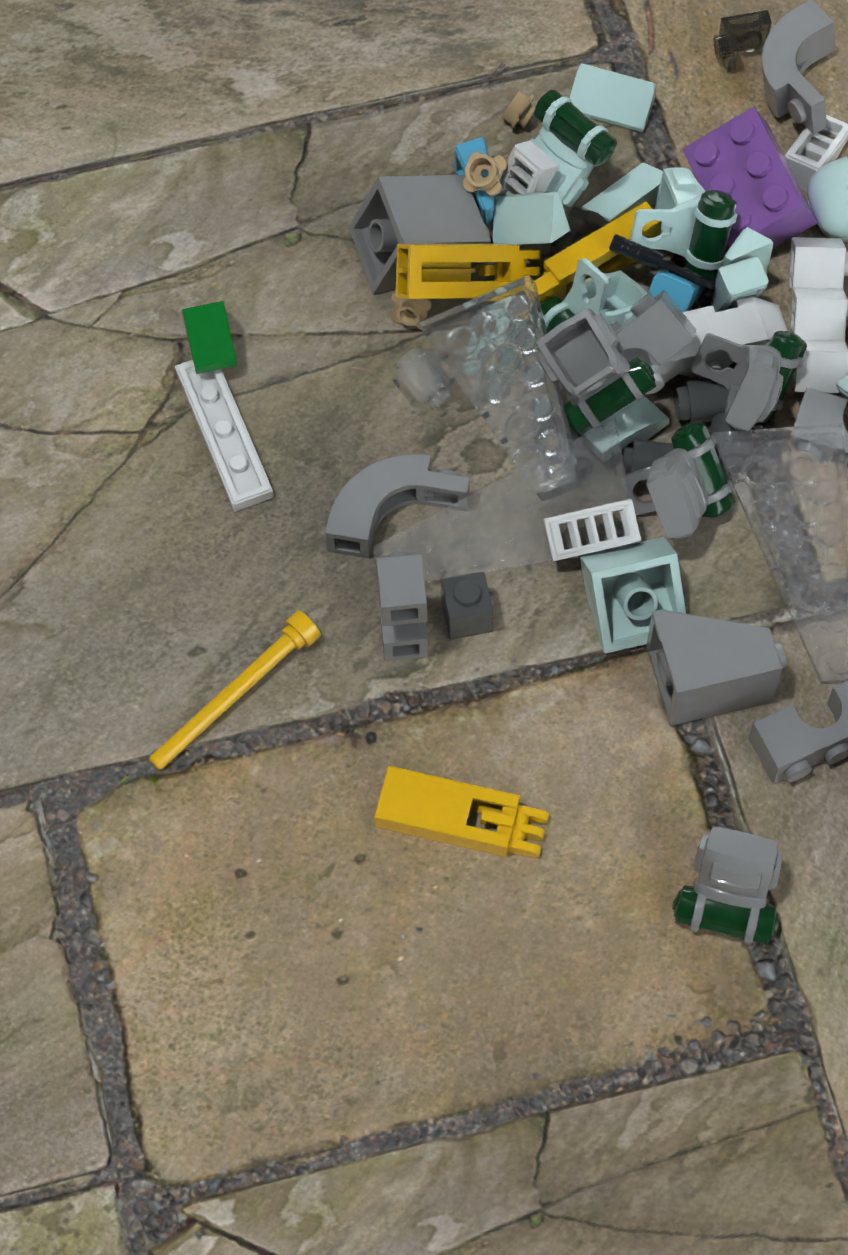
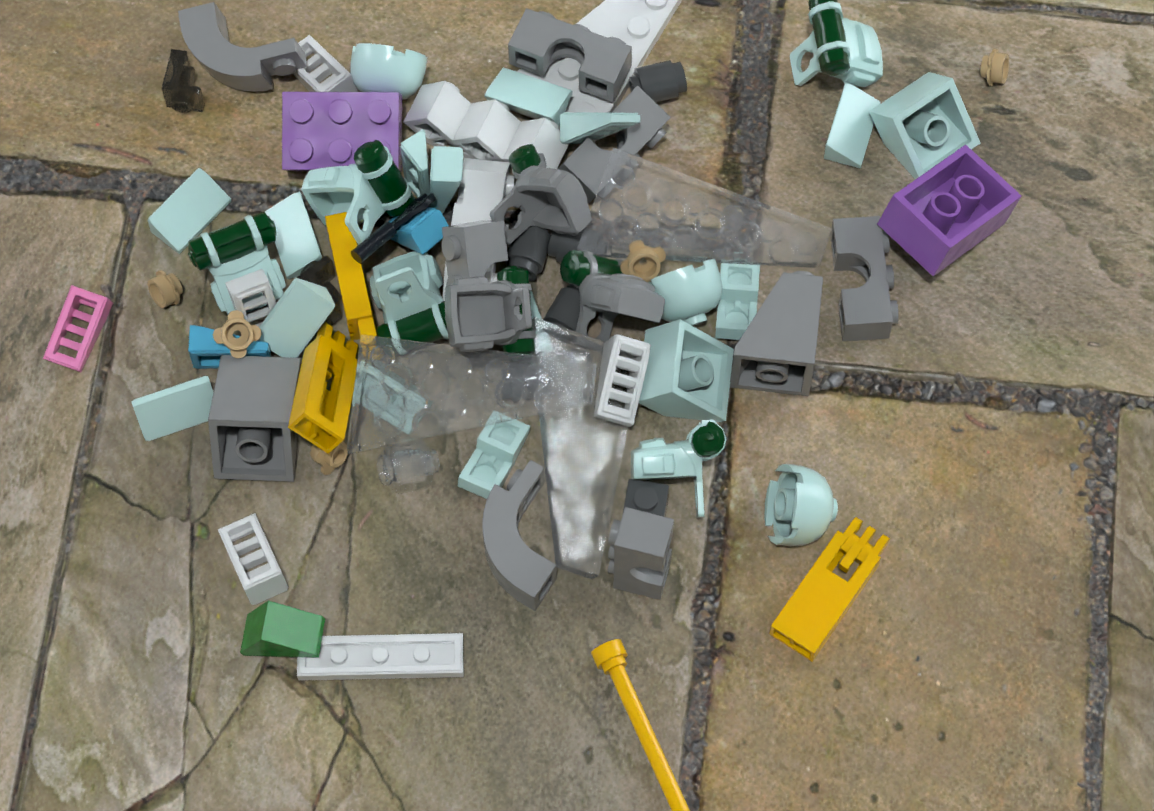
camera: 70 degrees left, 0 degrees up
light grey piece [672,826,782,945] -> none
none -> bright pink slope [43,285,113,372]
none -> light aqua slope [131,376,214,441]
none -> white slope [218,513,288,605]
none -> light aqua slope [457,410,530,499]
none -> tan plate [620,240,666,282]
none -> light aqua piece [630,419,726,518]
none -> light aqua cylinder [648,259,723,326]
none -> light aqua slope [715,260,760,340]
none -> light aqua cylinder [764,464,838,546]

